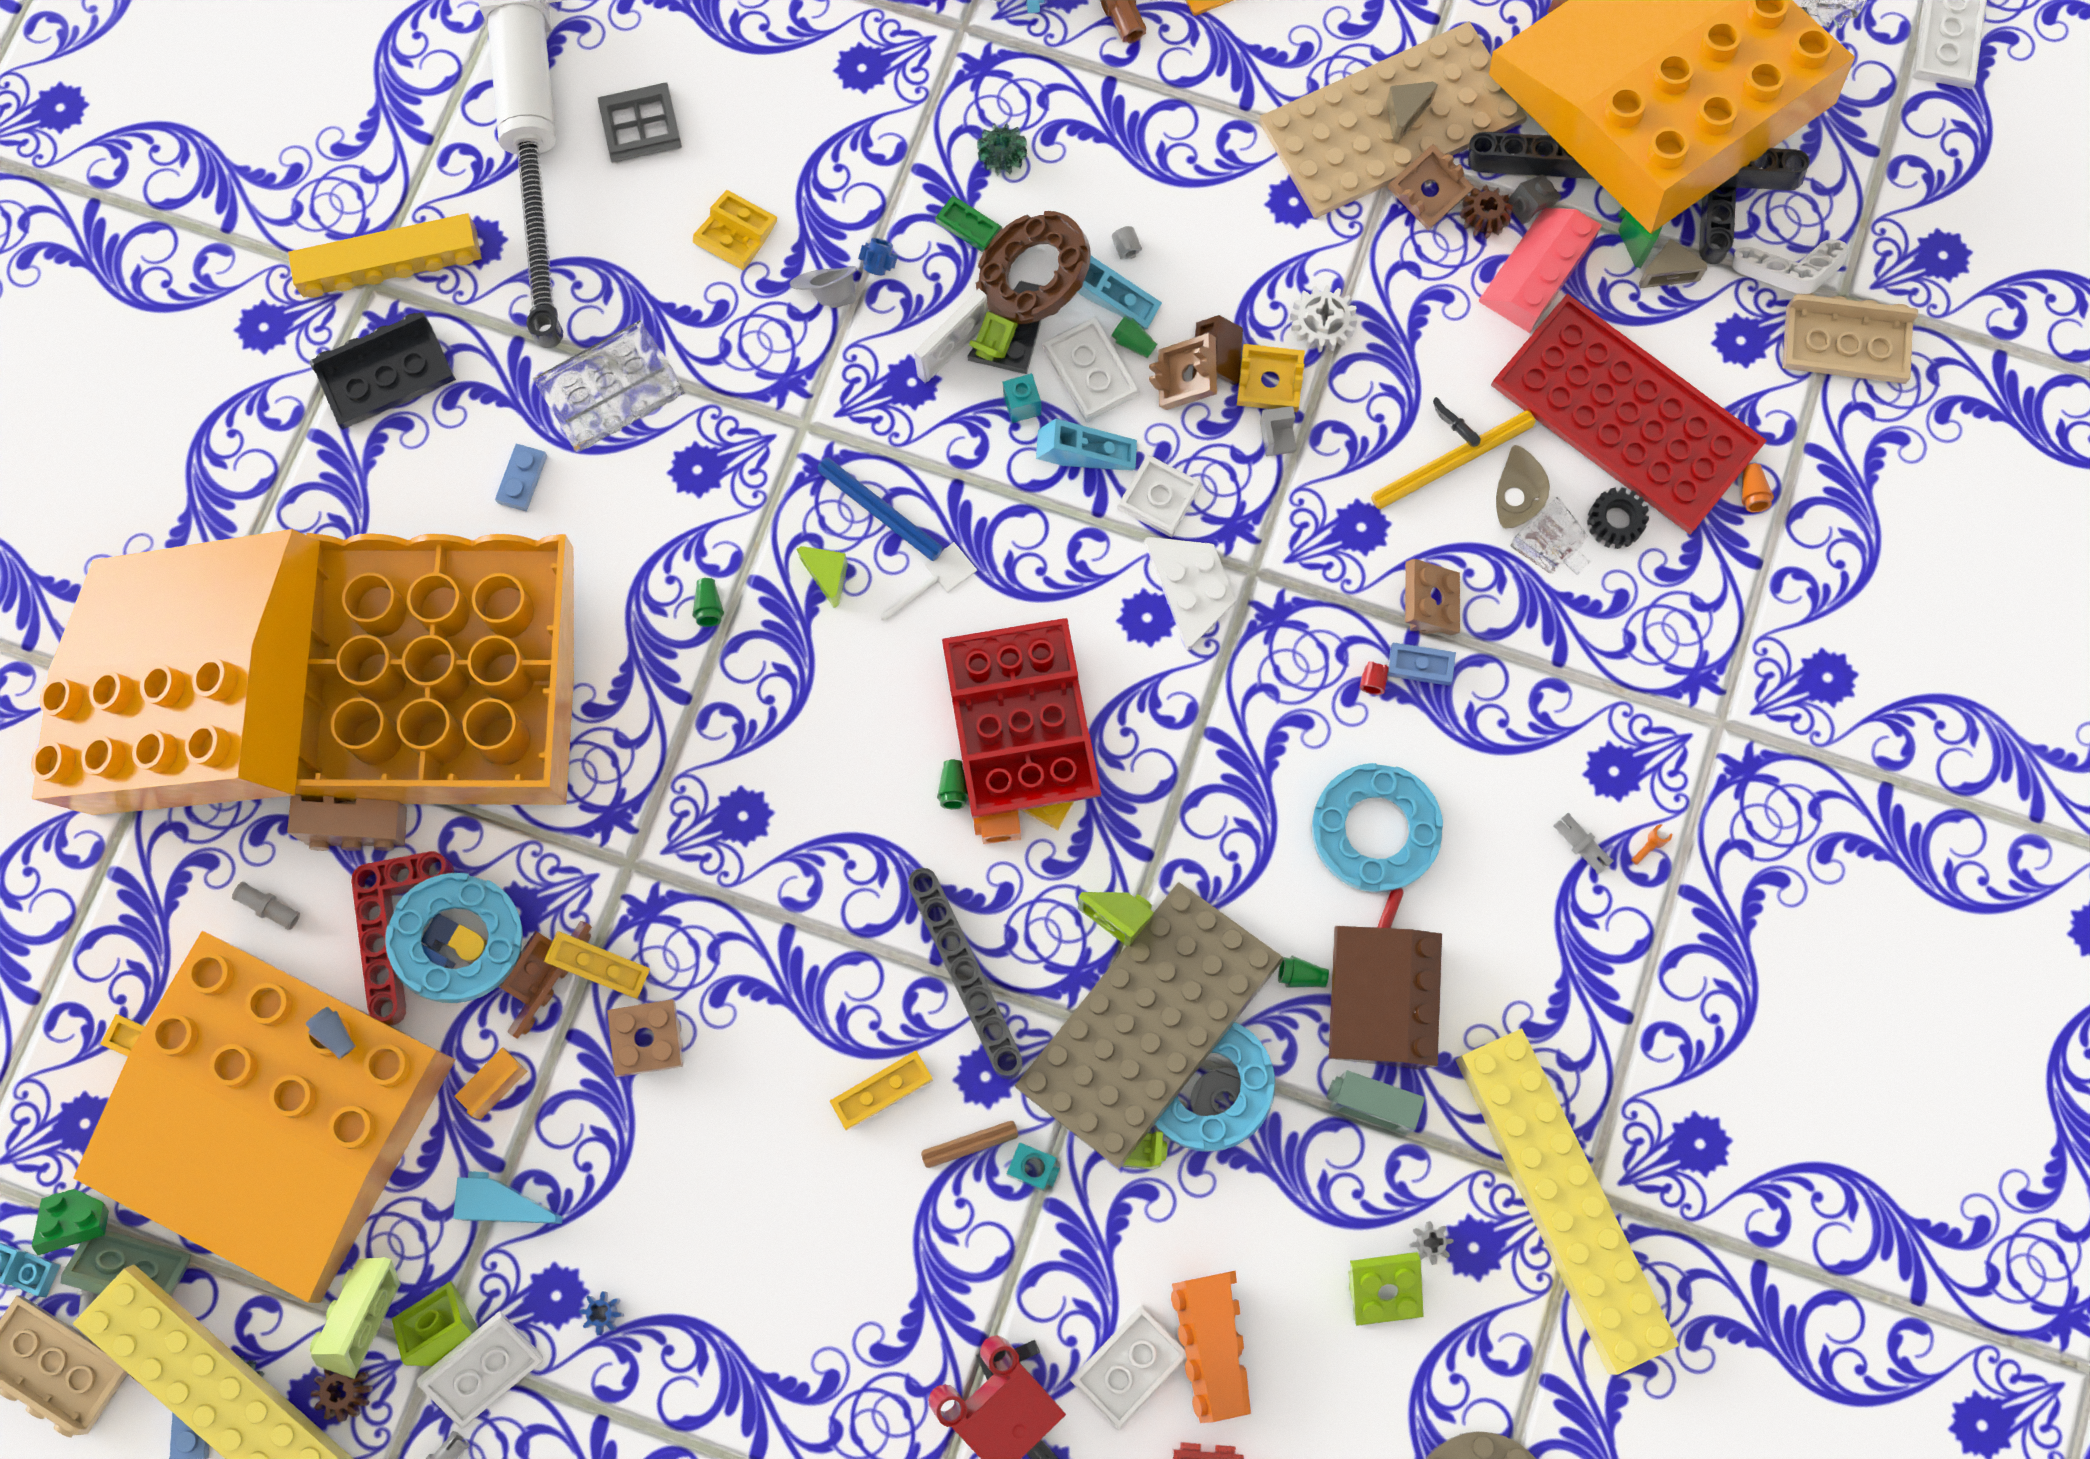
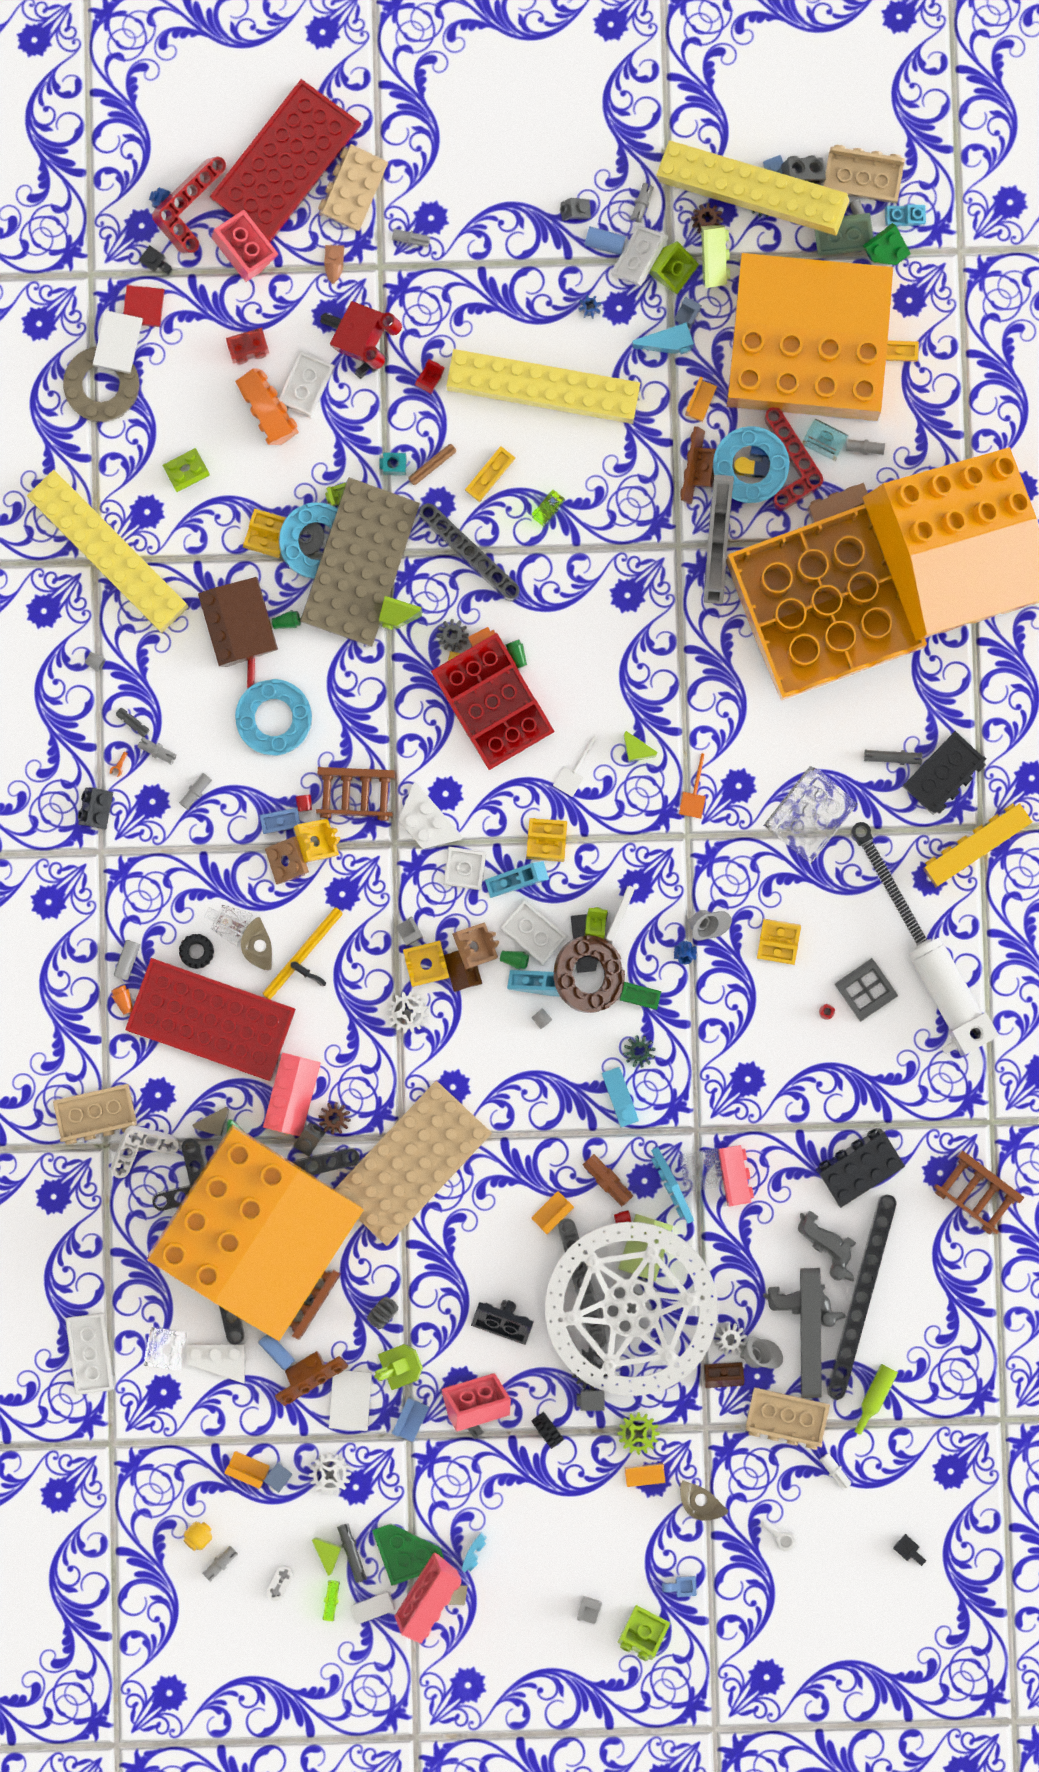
camera: 160 degrees right, 10 degrees up
sand blue cone [306,1007,356,1059] -> none
medium blue plate [495,443,547,512] -> none
yellow plate [544,931,650,999] -> none
medium nougat piece [607,999,683,1077] -> none
green cone [692,578,724,627] -> none
blue axle [817,458,943,561] -> none
teal brick [1002,373,1041,423] -> none
sand green window [1326,1070,1425,1135] -> none
dark tan slope [1387,81,1438,143] -> none
medium nougat piece [1388,144,1475,231] -> none
light grey gear [1409,1221,1454,1265] -> none
none -> black bracket [78,787,113,830]
none -> light grey hose [85,652,106,672]
none -> light grey brick [113,939,141,981]
none -> dark grey axle [115,708,149,737]
none -> light grey pin [179,773,212,810]
none -> yellow slope [243,508,286,558]
none -> yellow piece [294,818,340,863]
none -> dark orange fence [316,767,395,821]
none -> red bracket [415,359,445,394]
none -> dark grey gear [436,619,469,652]
none -> light yellow brick [446,349,641,424]
none -> yellow slope [526,818,567,862]
none -> clear neon green leg [531,489,566,528]
none -> medium blue brick [585,226,626,255]
none -> medium azure slope [602,1067,639,1128]
none -> sand blue panel [674,296,702,329]
none -> orange piece [679,753,706,819]
none -> light grey arch [704,475,734,604]
none -> dark grey brick [781,155,826,185]
none -> clear light blue slope [802,418,849,461]
none -> hose [819,1004,835,1020]
none -> dark grey pin [864,749,922,765]

